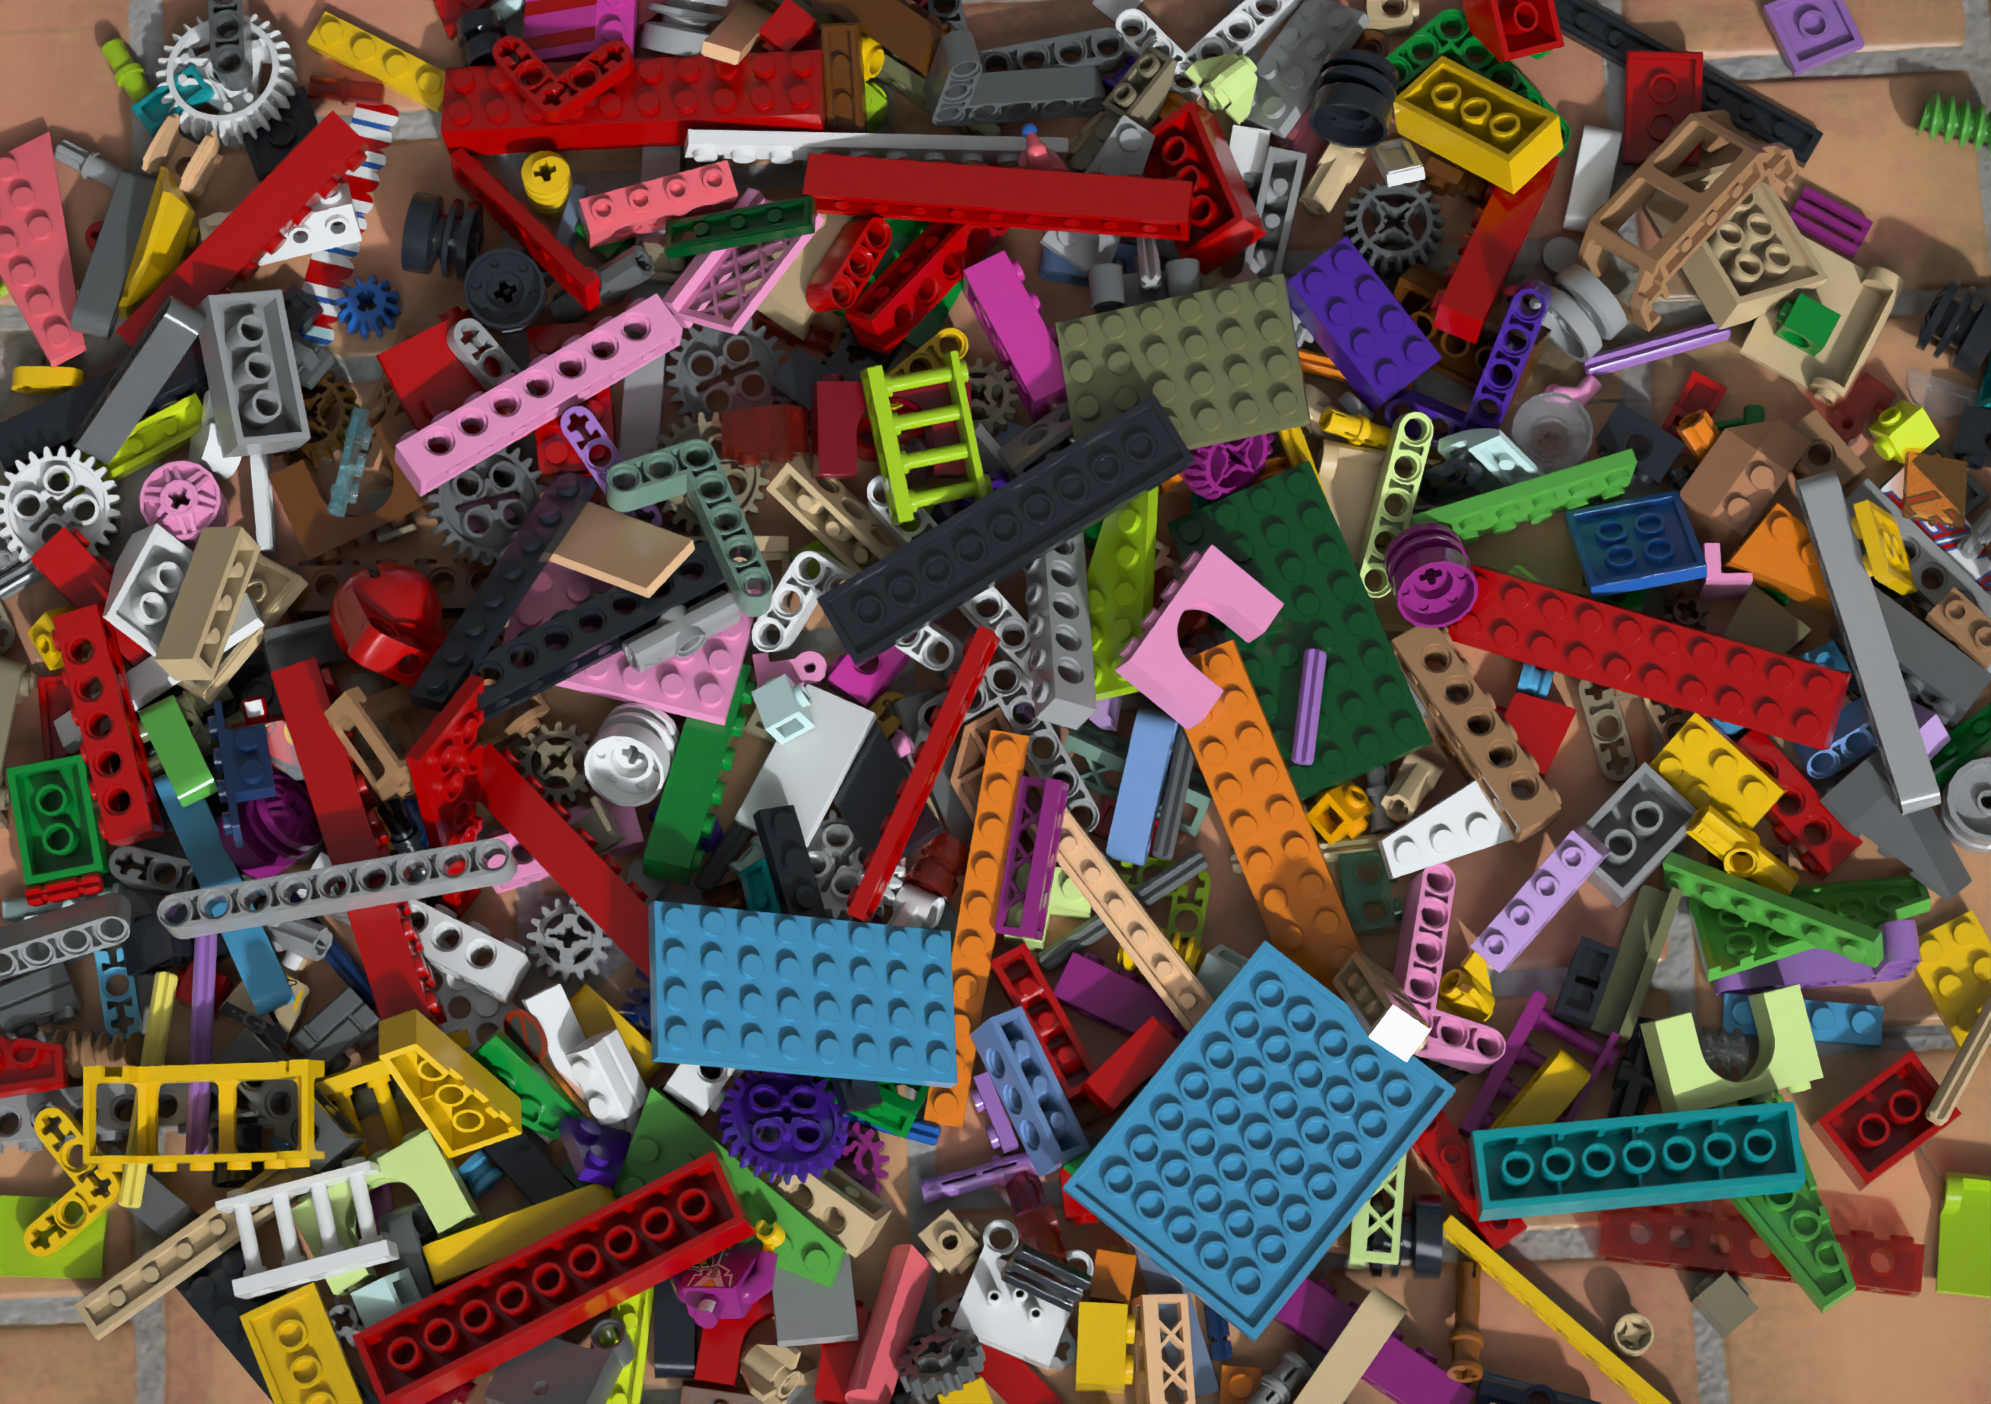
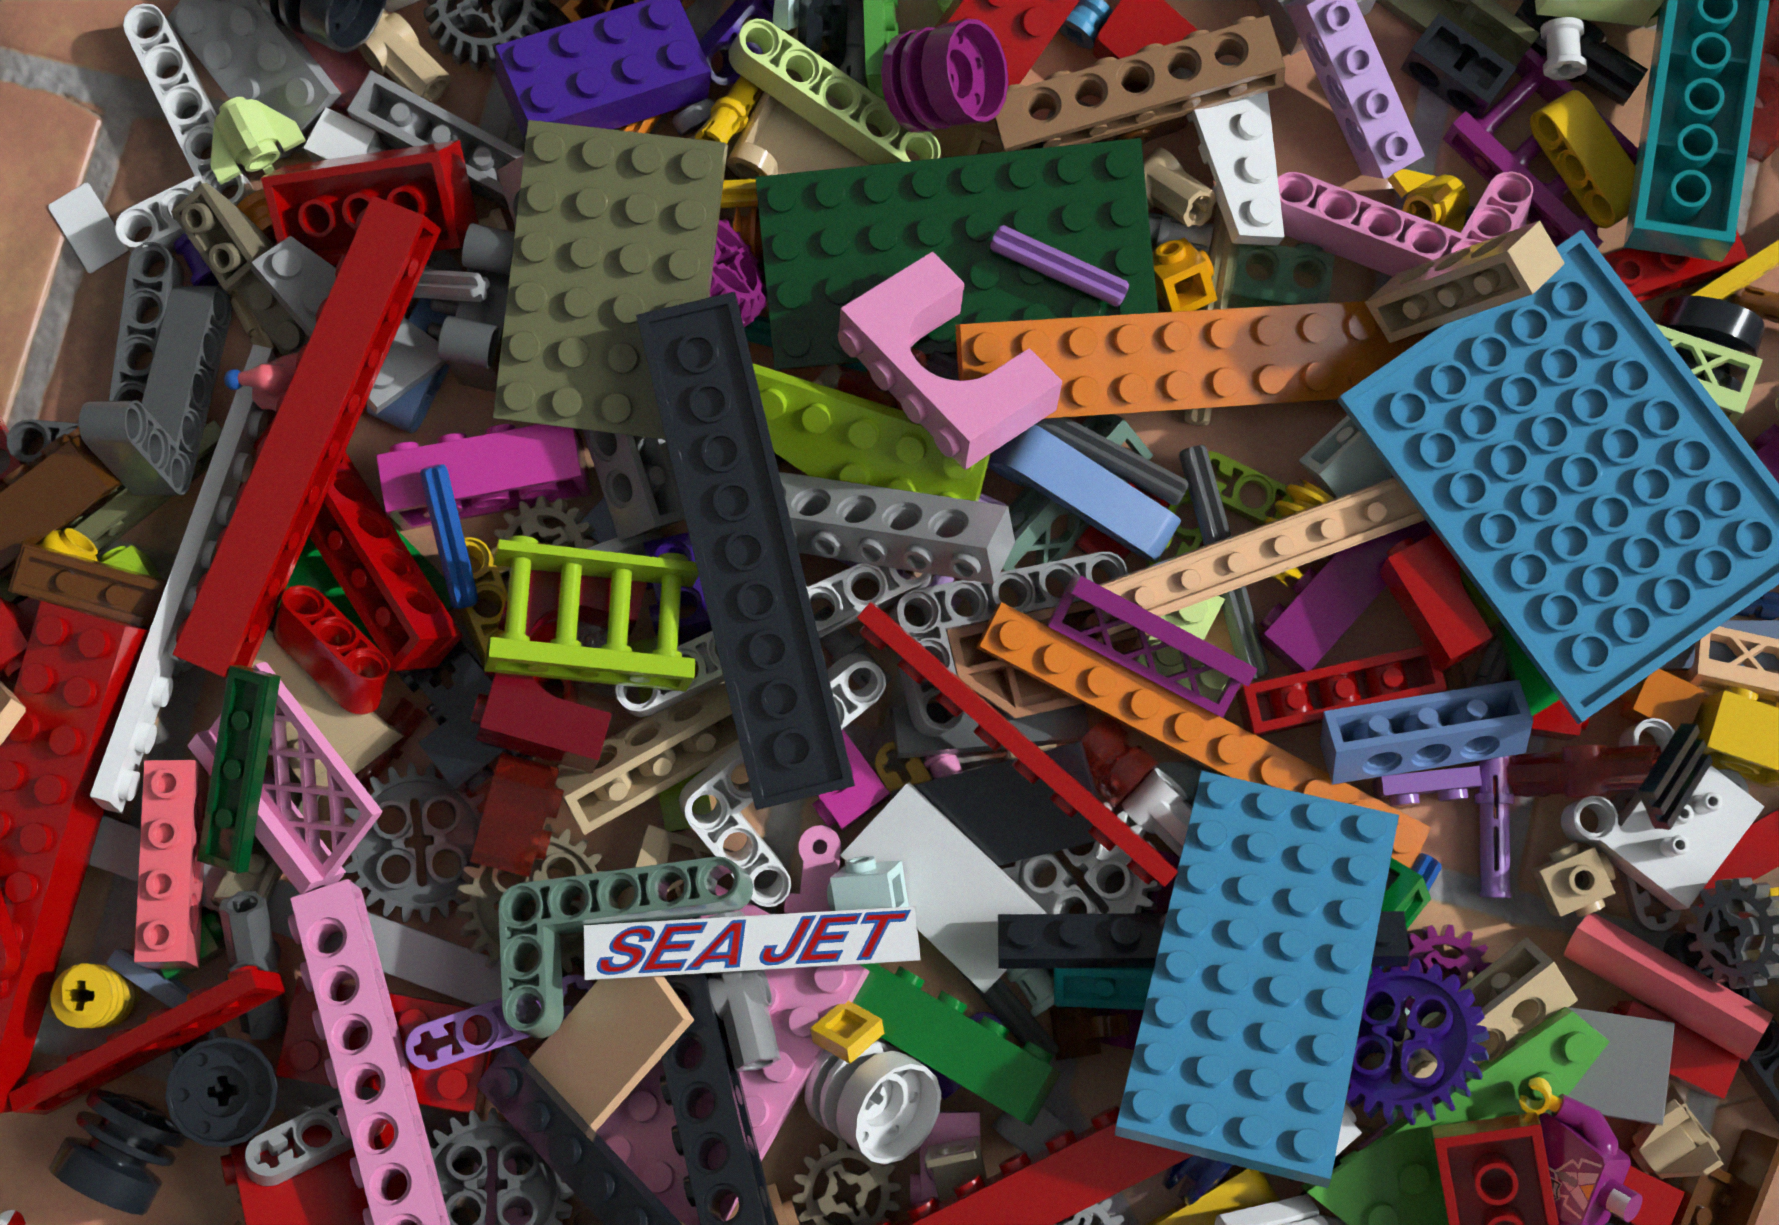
camera: 75 degrees left, 5 degrees up
none -> blue axle [420,464,478,609]
none -> sticker [584,906,921,980]
none -> yellow plate [810,1000,885,1064]
none -> white bush [1540,17,1587,80]

